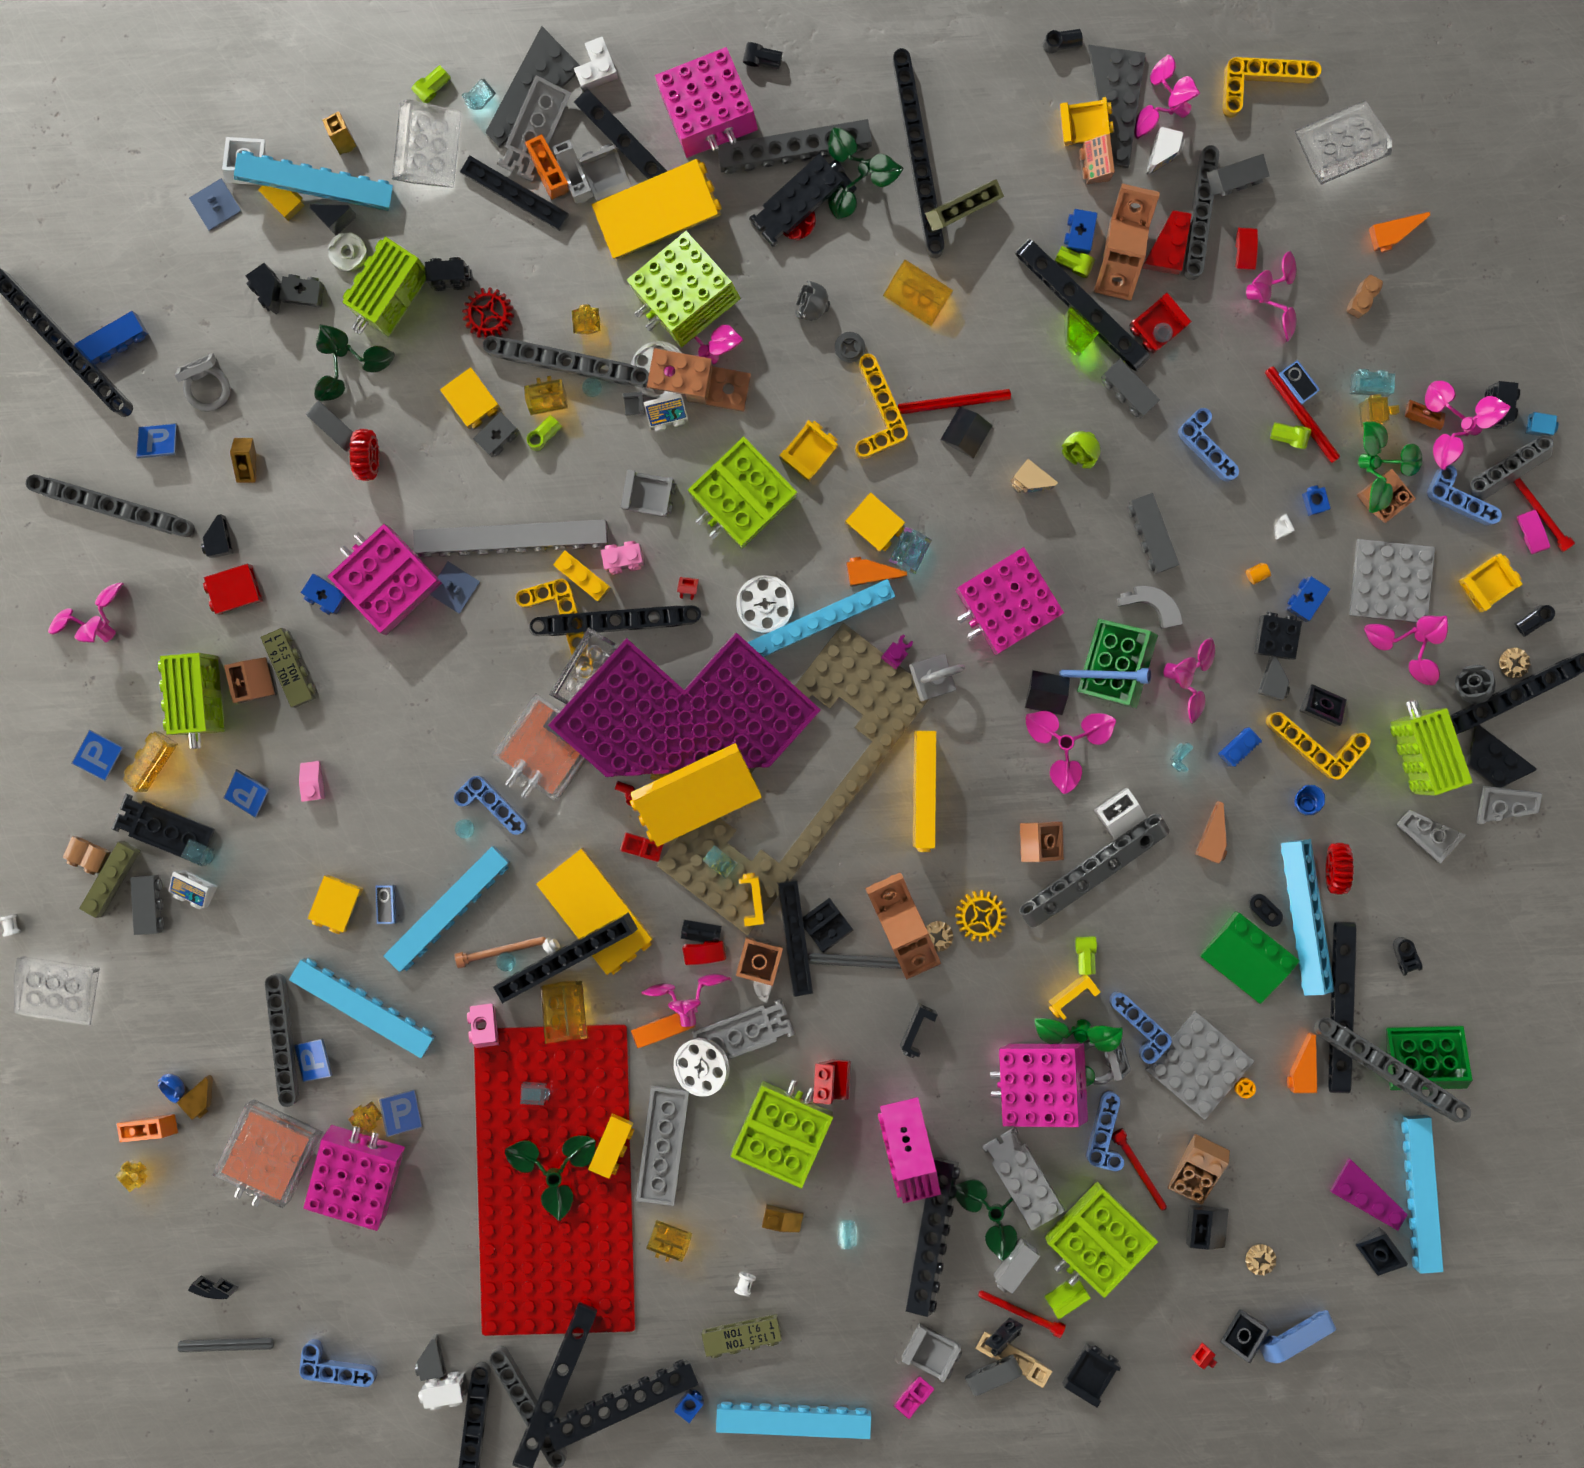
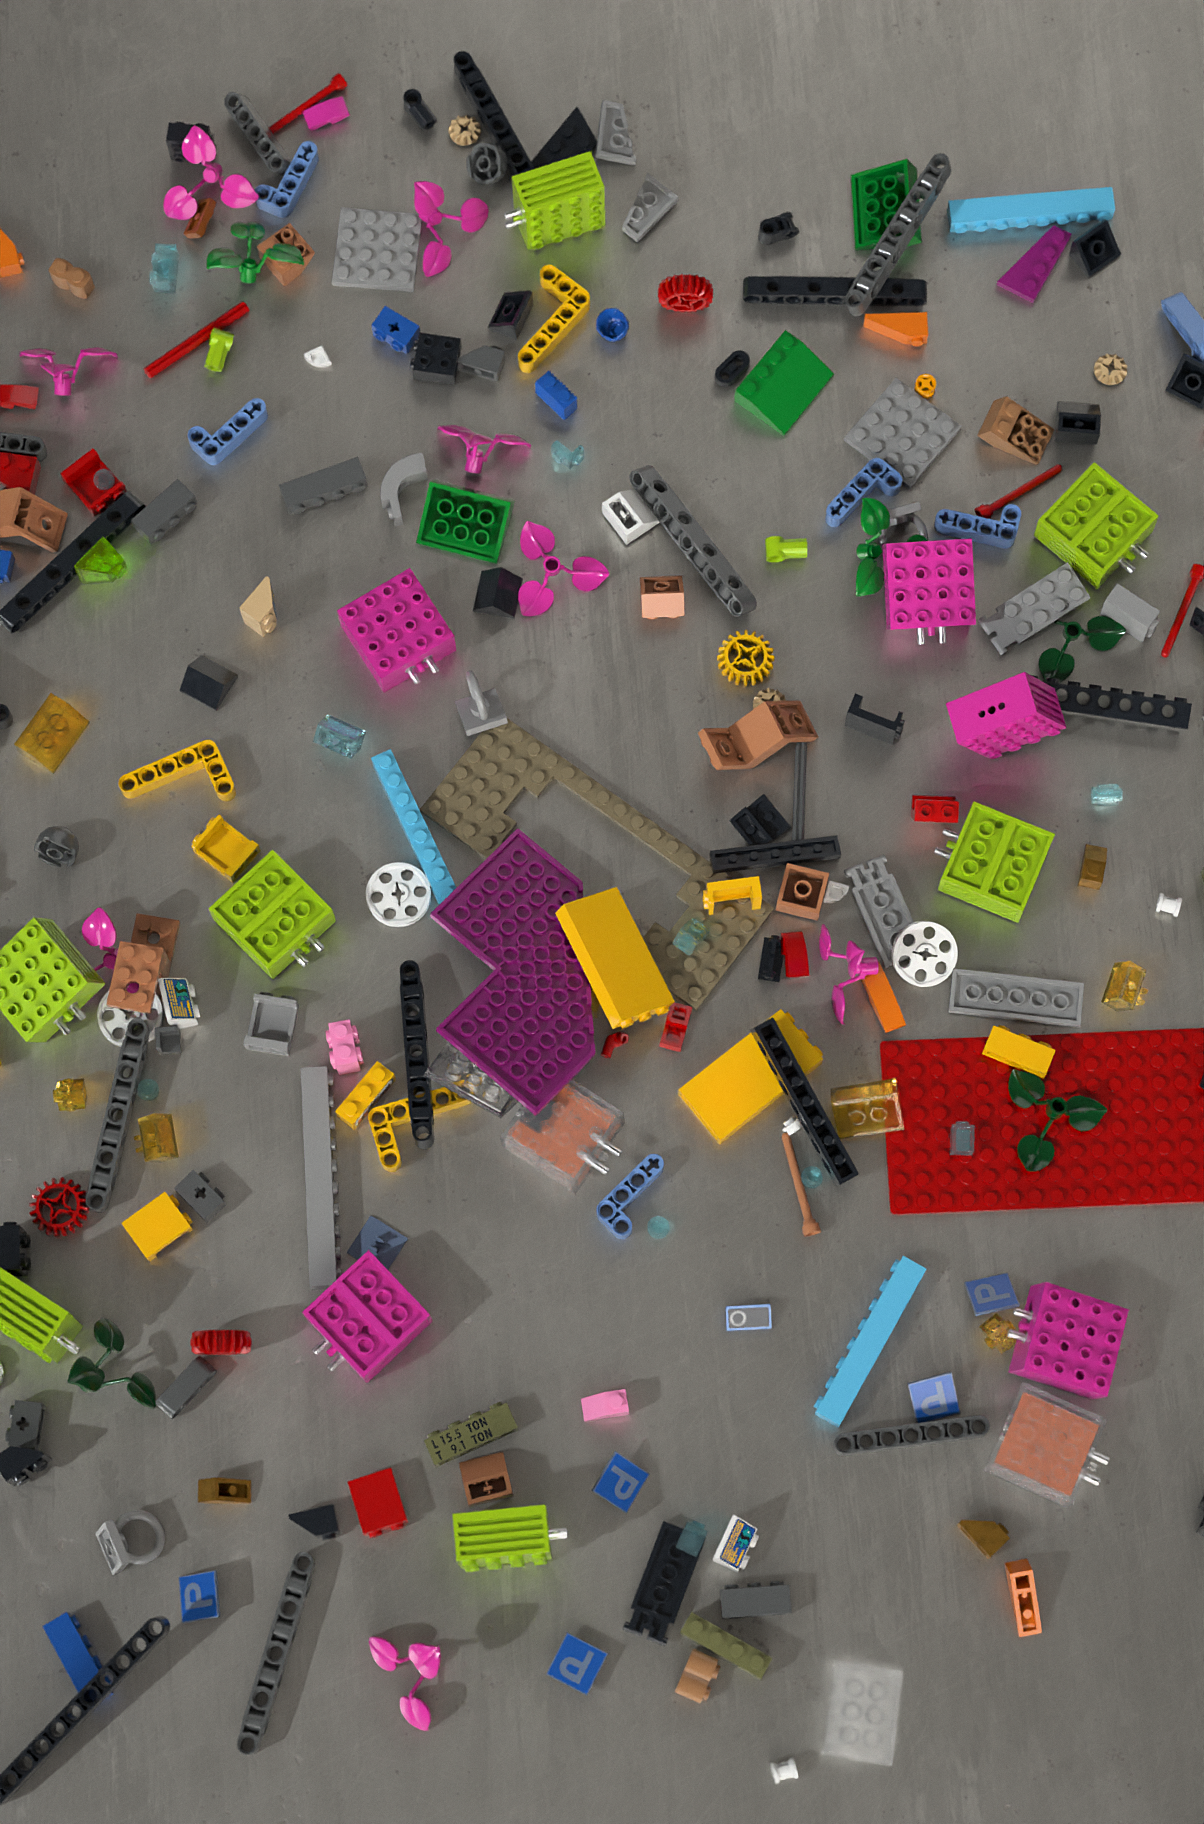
camera: 85 degrees left, 15 degrees down
clear yellow brick [115,1159,148,1192] -> none
clear yellow slope [122,731,178,792] -> none
blue hair [158,1074,185,1103] -> none
blue brick [301,574,347,615] -> none
yellow panel [307,875,363,934] -> none
medium azure brick [383,846,510,972] -> none
bright pink brick [467,1004,499,1048] -> none
lime piece [527,415,562,451] -> none
red tile [677,577,699,600] -> none
dark grey gear [835,332,865,363] -> none
yellow panel [845,492,905,553] -> none
orange slope [846,557,907,586] -> none
magenta plate [881,634,913,670] -> none
red axle [898,389,1011,414] -> none
yellow brick [913,731,936,852] -> none
lime panel [1045,1278,1091,1319] -> none
yellow panel [1048,975,1100,1020] -> none
lime piece [1055,246,1096,278] -> none
medium blue piece [1060,668,1151,684] -> none
lime cylinder [1061,431,1101,469] -> none
nougat slope [1195,801,1227,864] -> none
light orange brick [1245,563,1271,585] -> none
slope [1279,360,1320,404] -> none
medium azure brick [1281,839,1334,996] -> none
blue brick [1302,485,1331,516] -> none
clear yellow brick [1359,394,1400,427] -> none
yellow panel [1458,553,1523,612] -> none
dark azure brick [1525,412,1559,436] -> none

